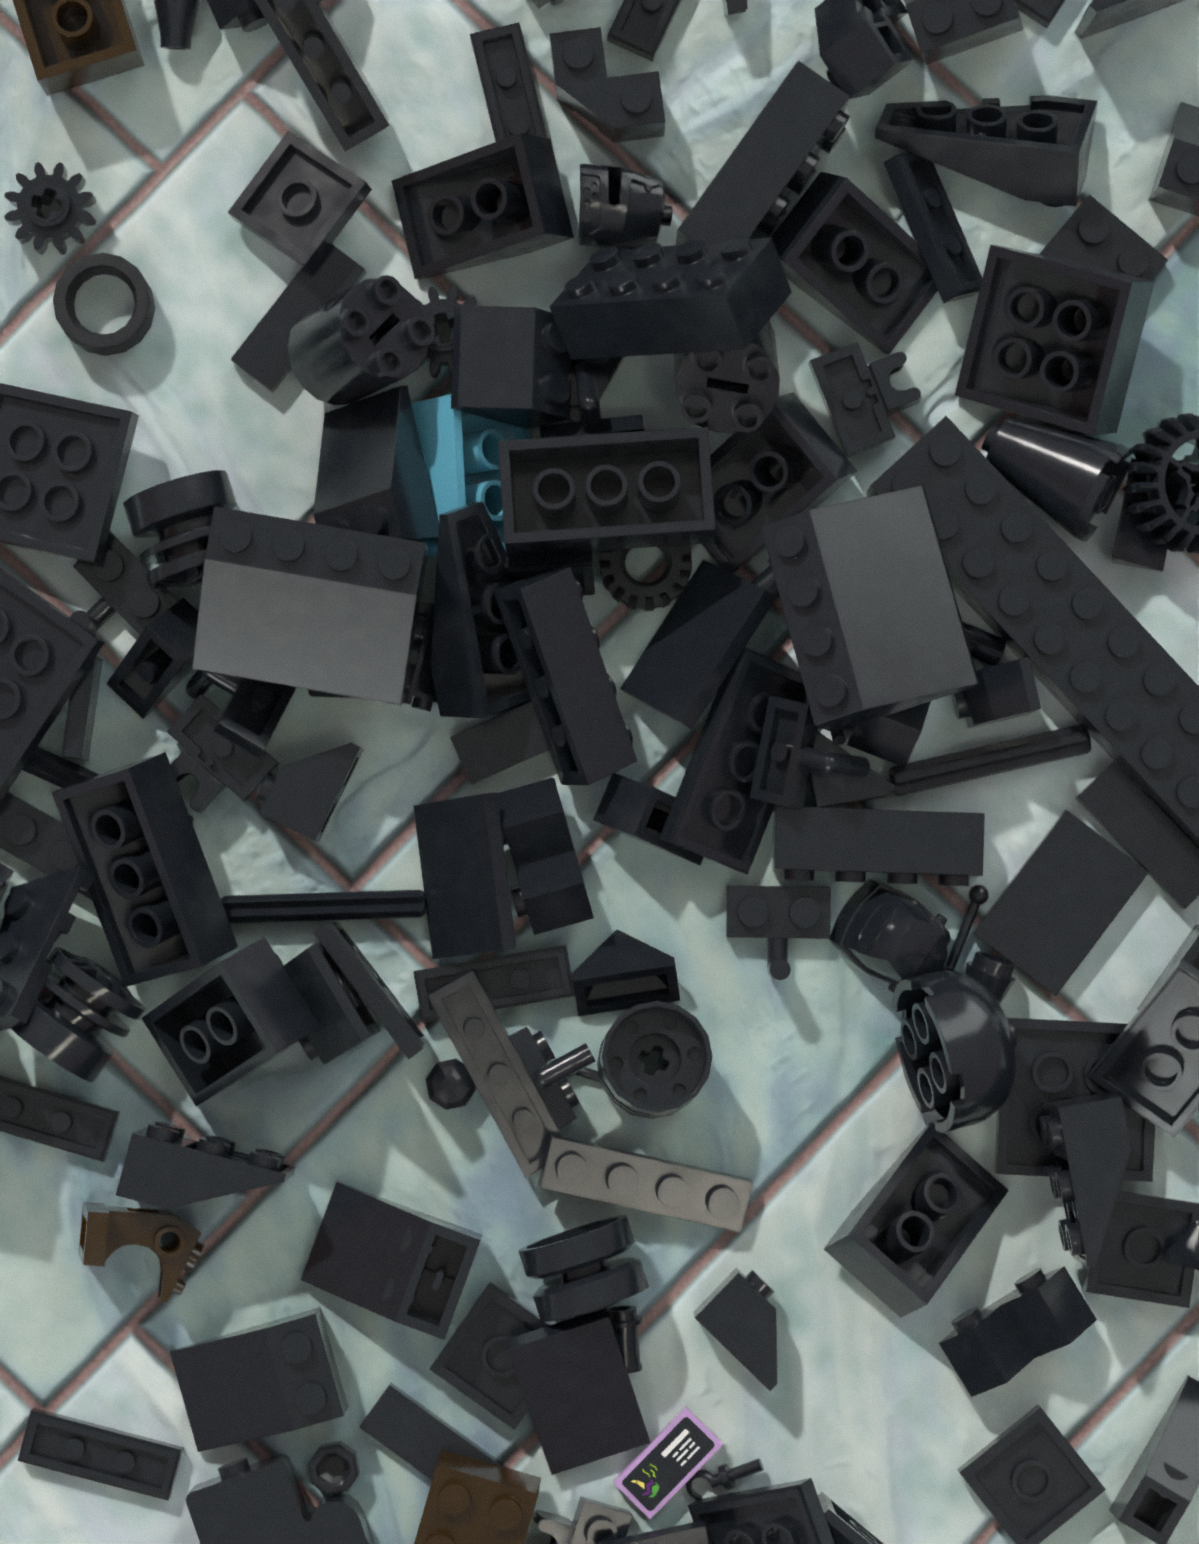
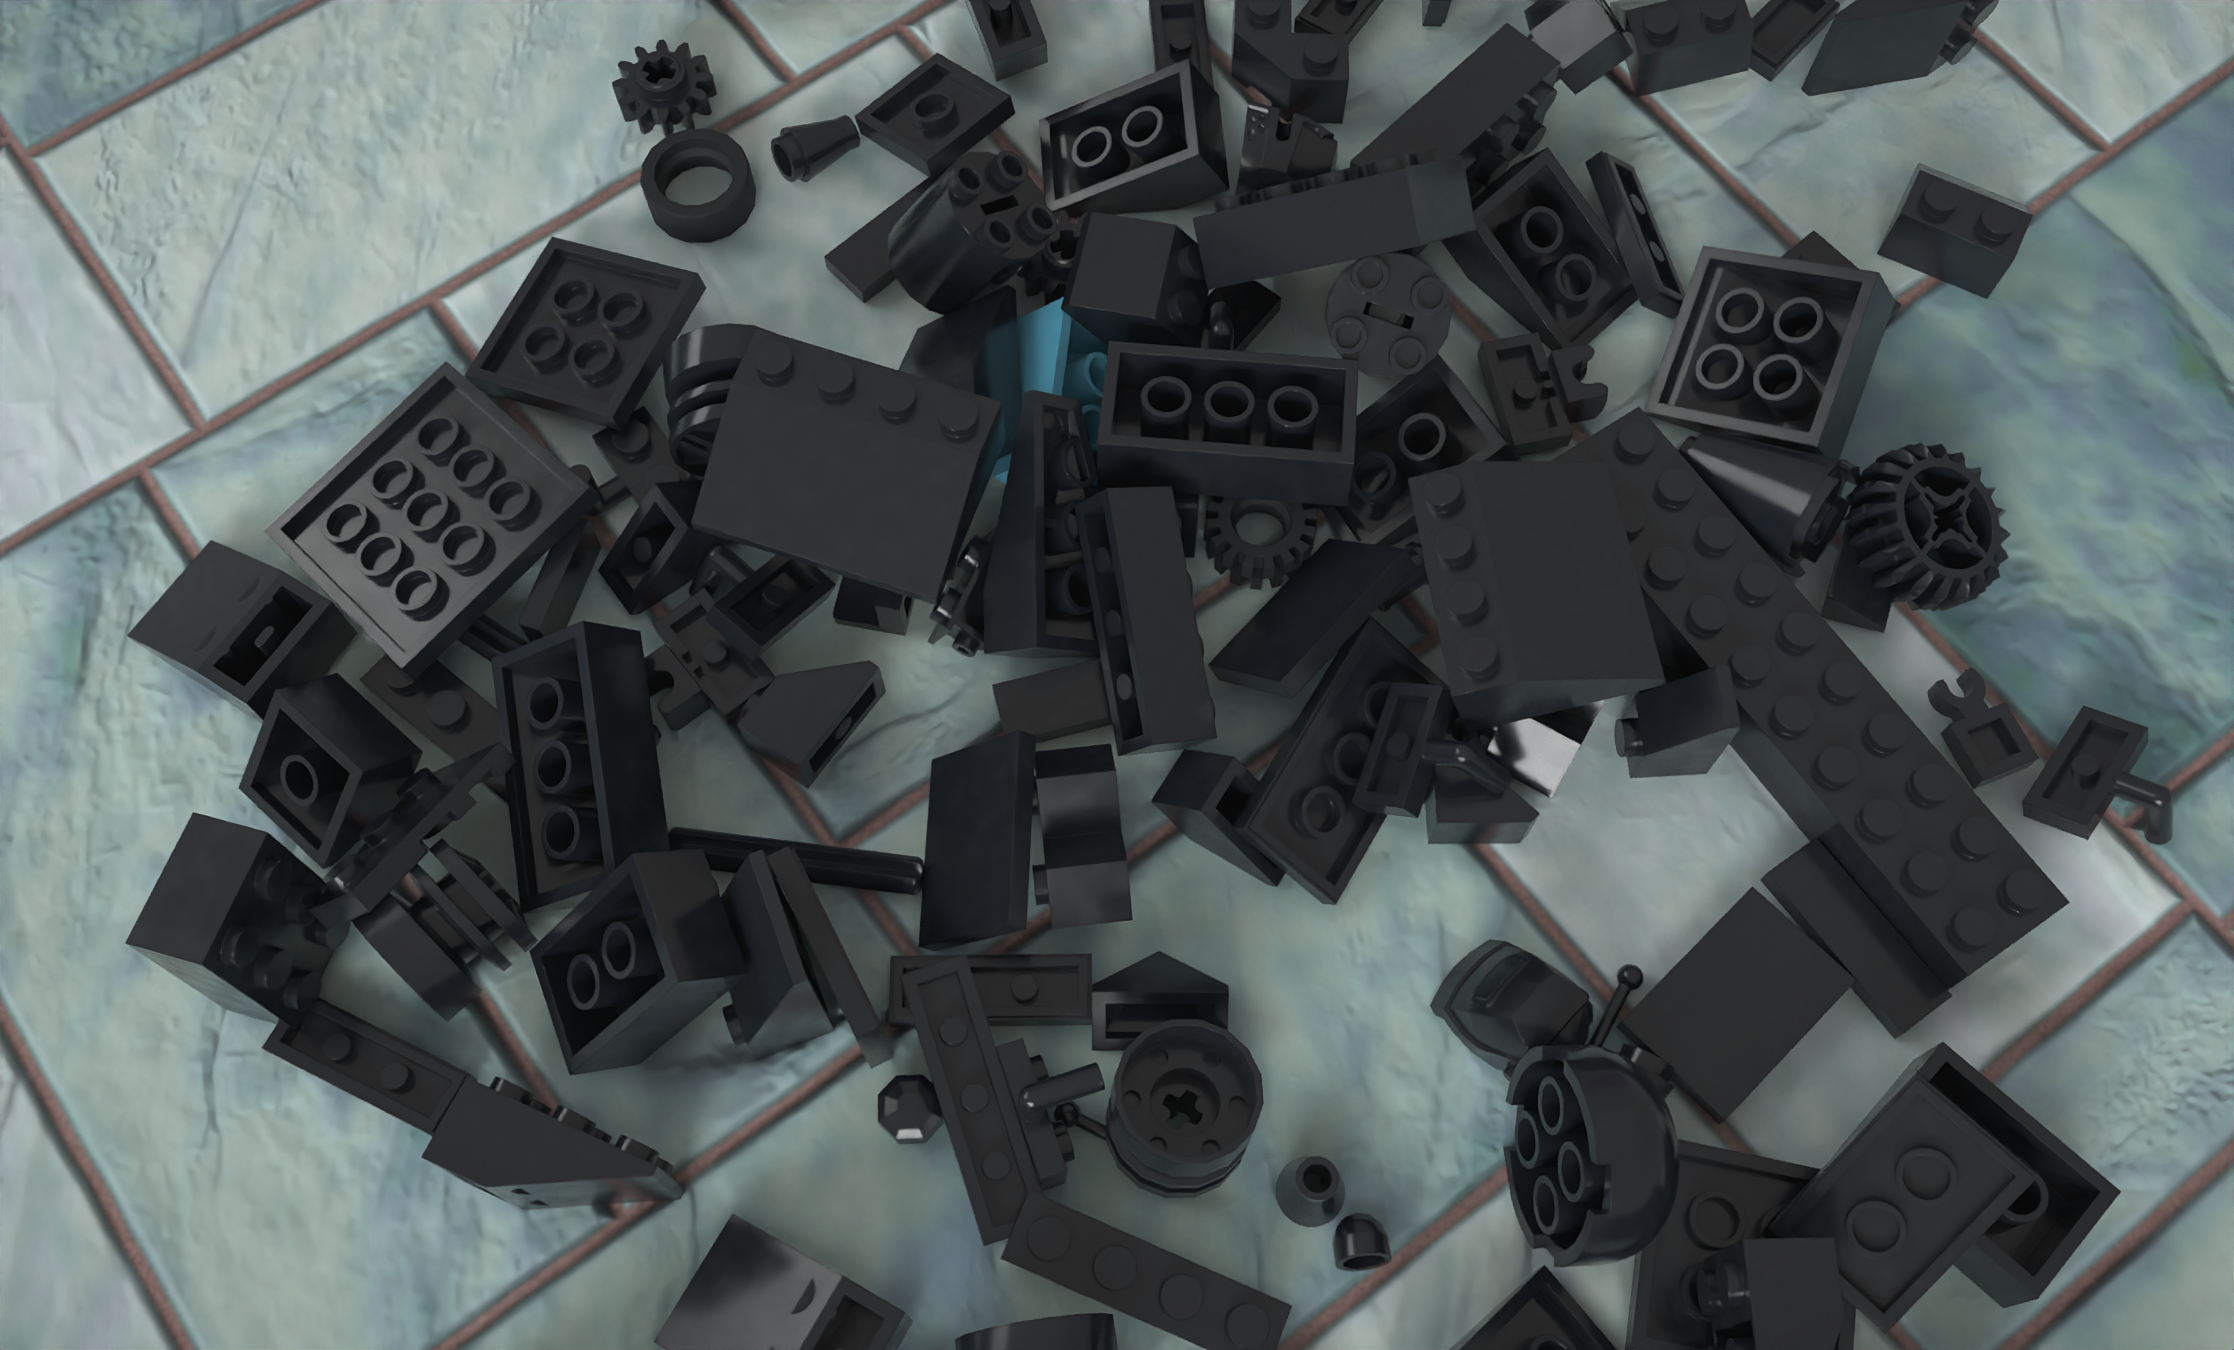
camera: 10 degrees right, 20 degrees down
dark brown tile [78,1202,204,1302] -> none
black plate [726,886,831,980] -> none
black brick [772,806,985,886] -> none
black wedge [875,95,1098,207] -> none
black axle [889,724,1091,796] -> none
none -> black cone [771,115,860,182]
none -> black cone [1276,1156,1345,1227]
none -> black hinge [1332,1212,1392,1271]

